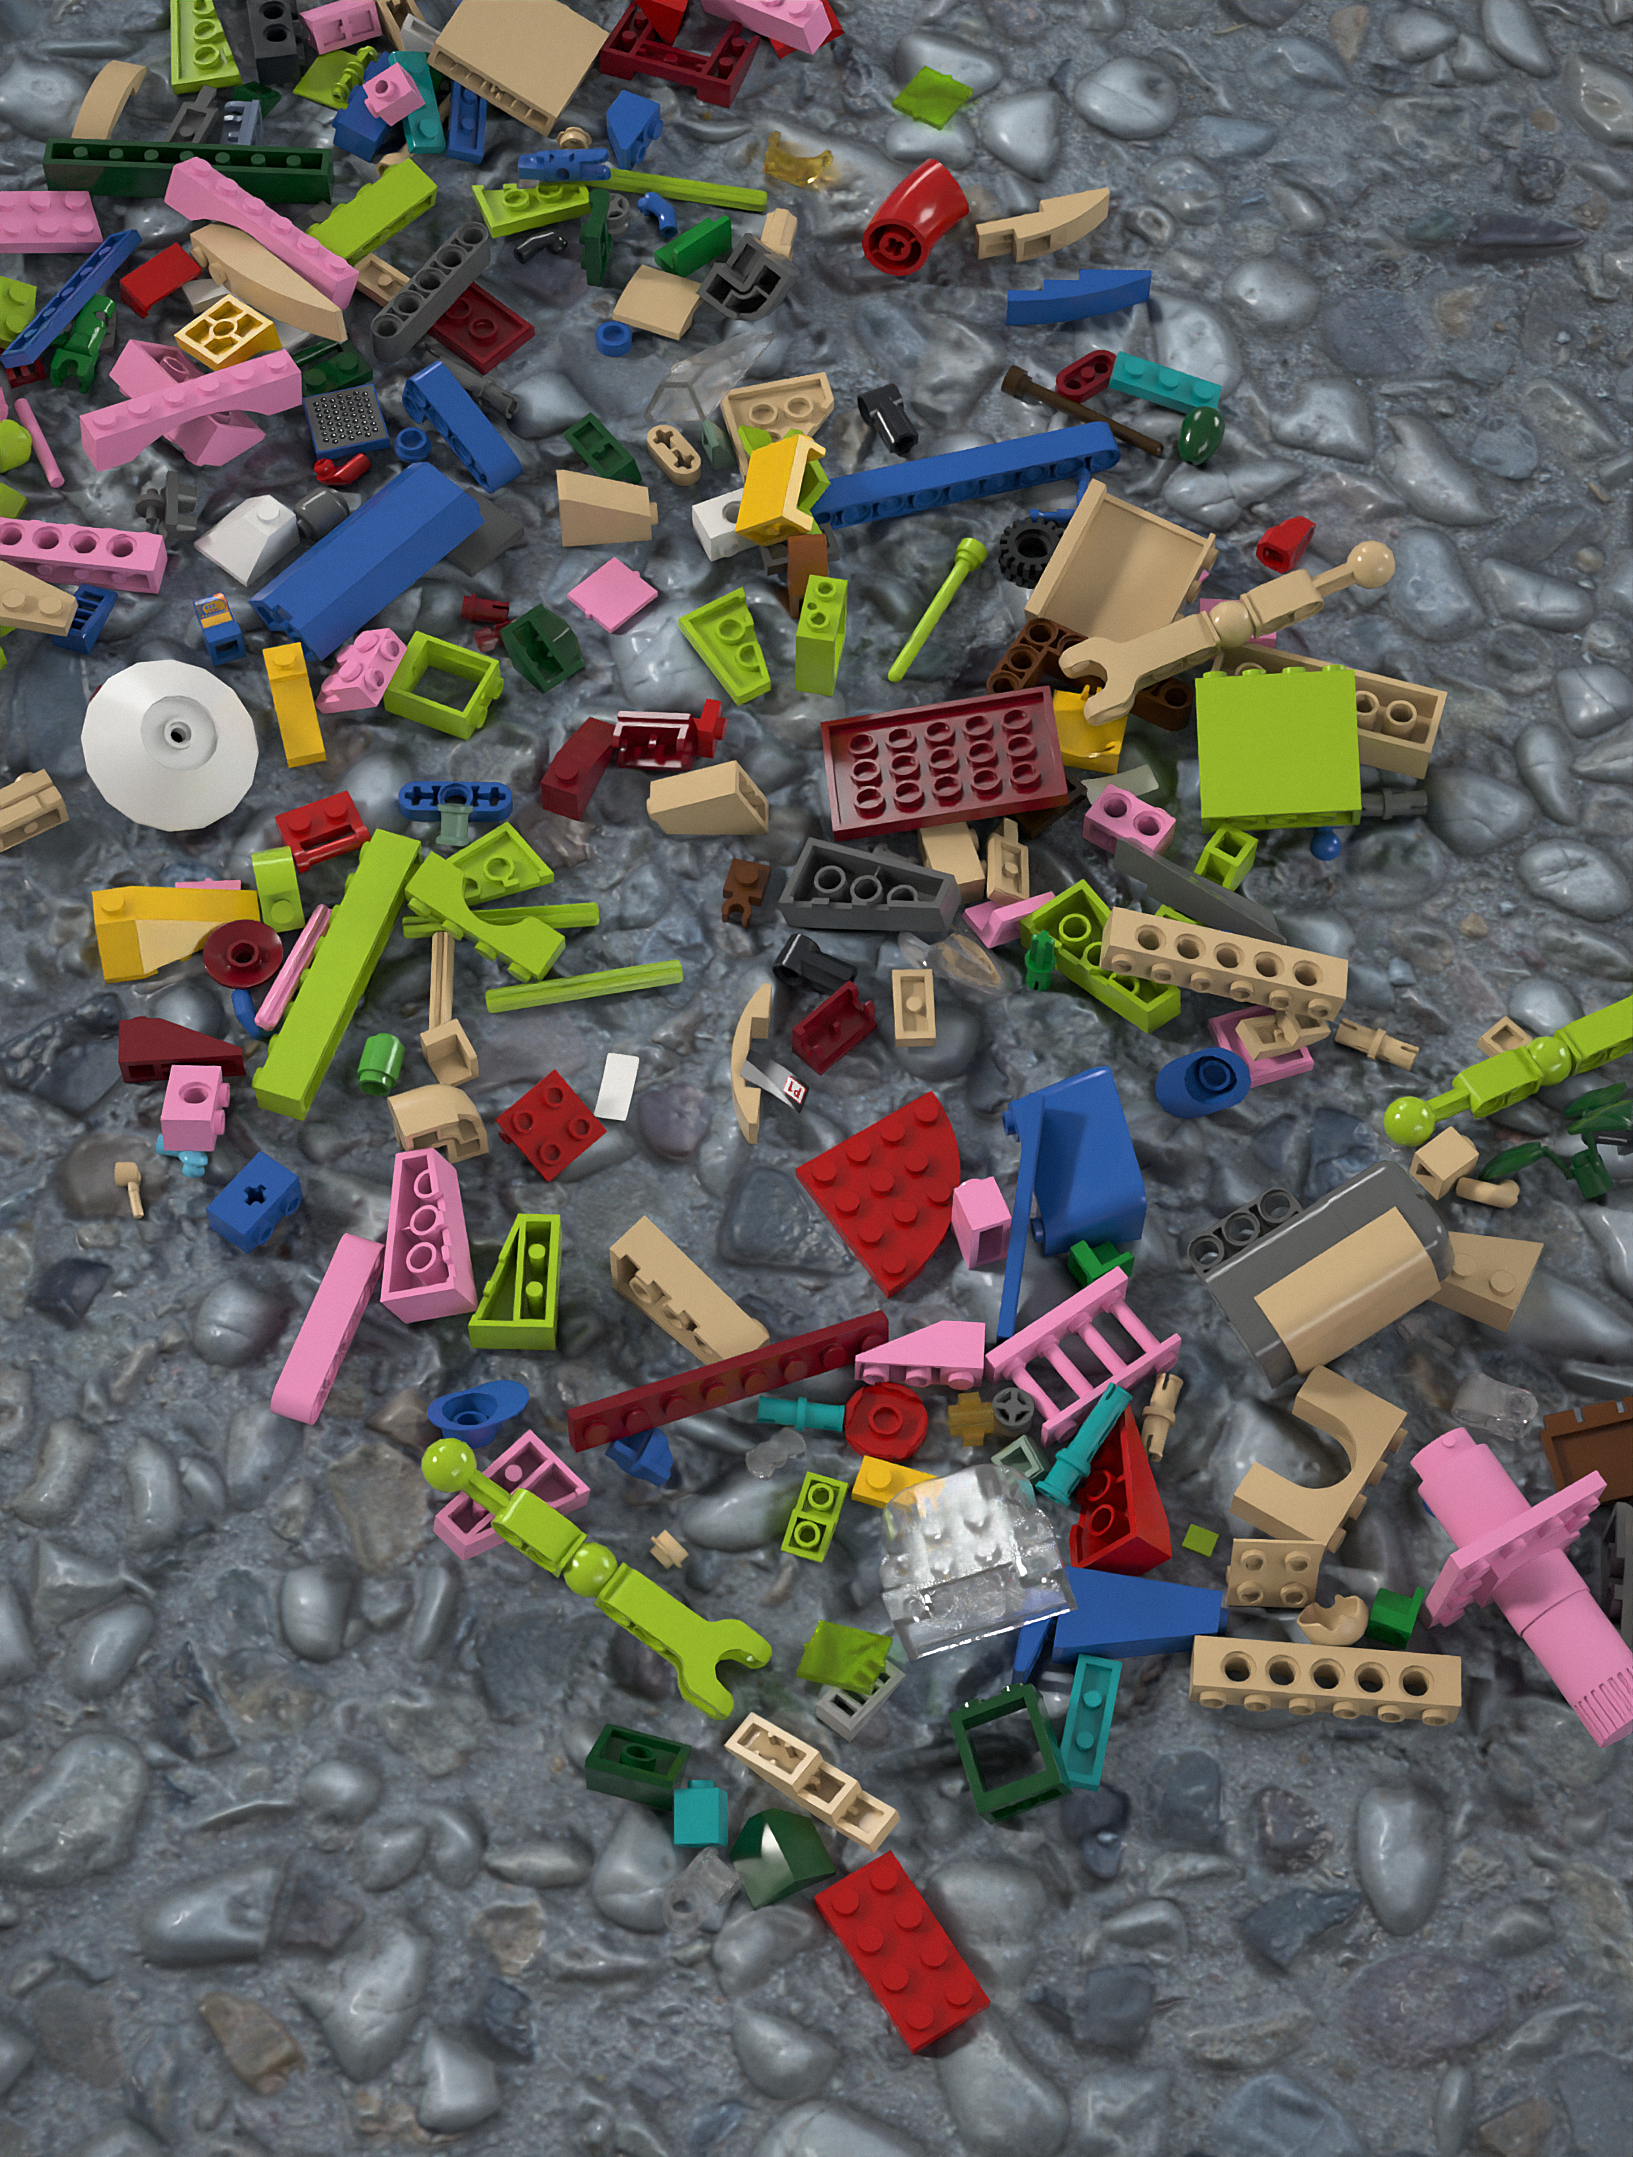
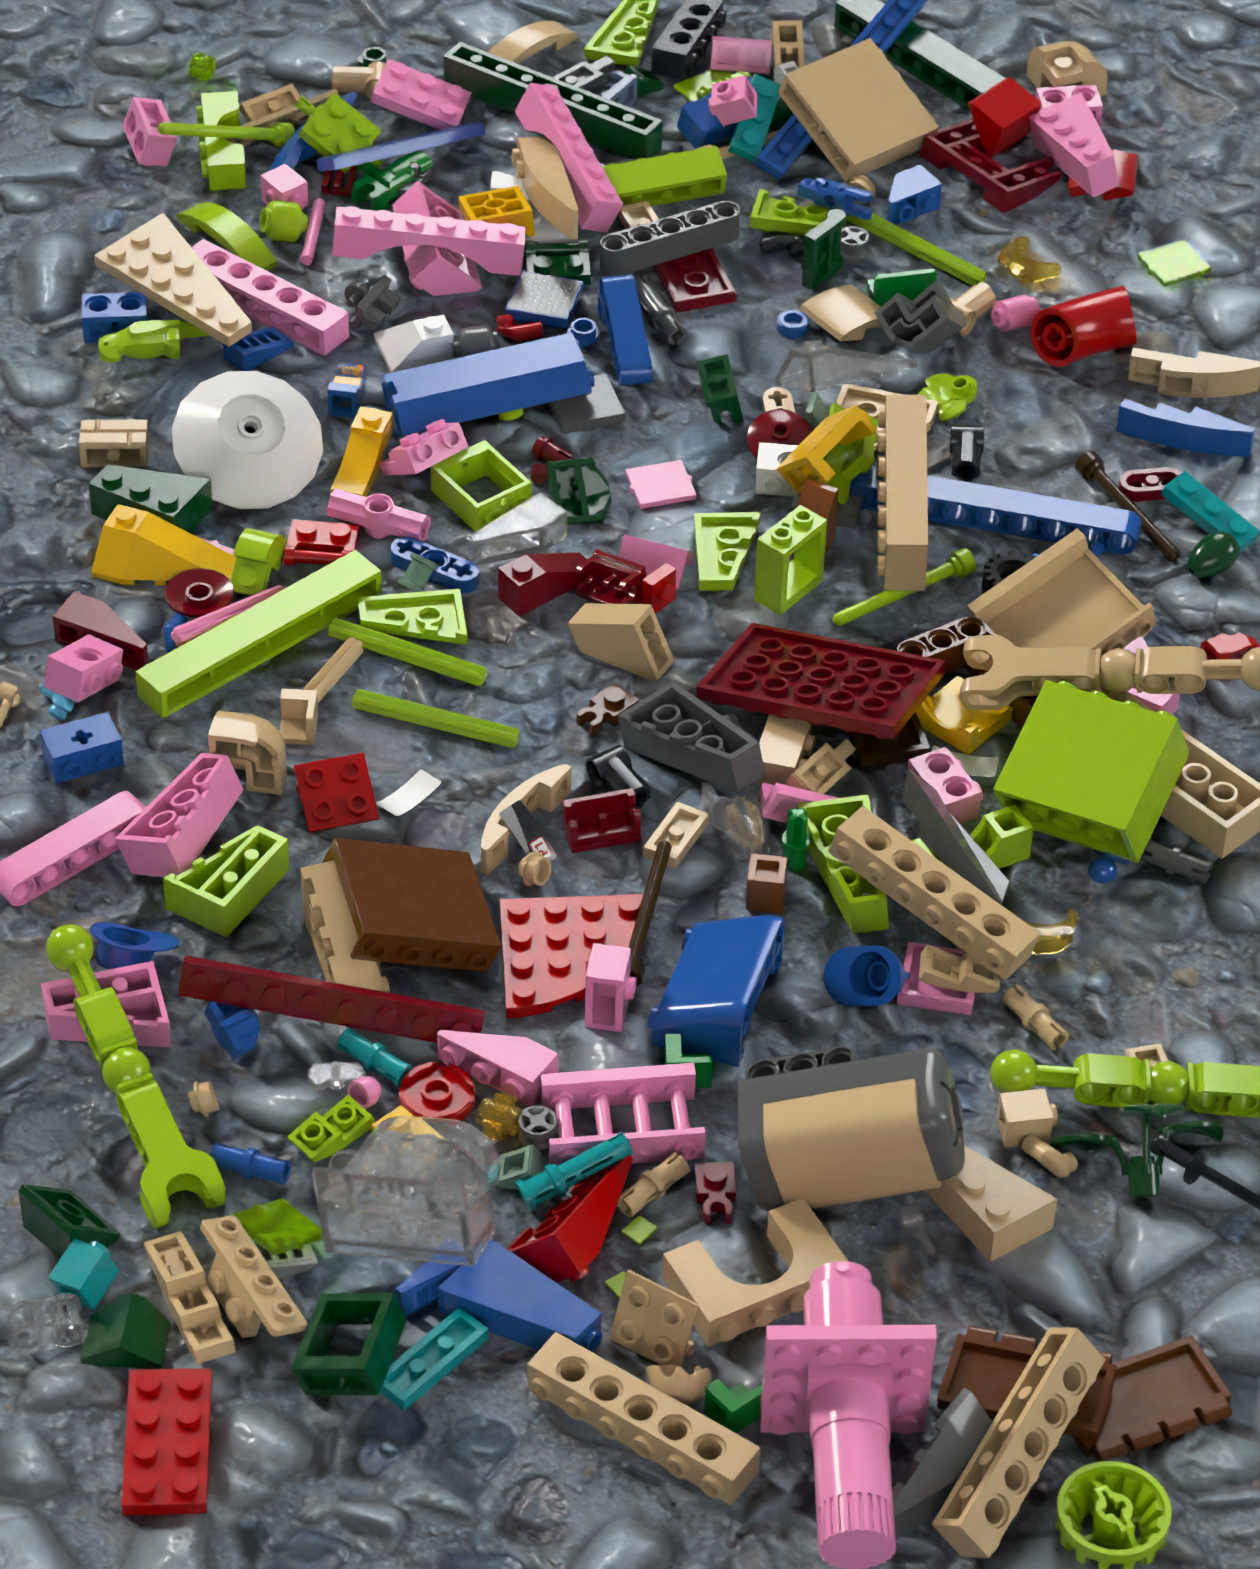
camera: 30 degrees right, 15 degrees down
red hinge [120,242,202,319] -> none
bright green brick [357,1033,406,1097] -> none
lime arch [404,851,566,983] -> none
tan slope [556,470,658,547] -> none
blue arm [637,192,678,238] -> none
blue tile [996,1092,1046,1345] -> none
clear piece [1450,1372,1538,1441] -> none
none -> wedge [89,464,213,533]
none -> tan bracket [200,1216,308,1338]
none -> blue pin [210,1142,291,1185]
none -> reddish brown panel [322,837,501,972]
none -> bright pink piece [327,488,431,542]
none -> bright pink hinge [347,1076,382,1109]
none -> clear slope [466,492,567,566]
none -> tan plate [518,851,551,887]
none -> bright pink panel [618,534,695,590]
none -> lime window [621,1215,657,1246]
none -> dark brown piece [628,840,672,987]
none -> plate [694,1162,736,1224]
none -> dark orange panel [746,854,788,914]
none -> dark red dish [747,409,812,459]
none -> tan brick [877,394,928,591]
none -> lime plate [918,373,978,422]
none -> bright pink brick [991,295,1040,332]
none -> clear yellow helmet [1011,908,1079,955]

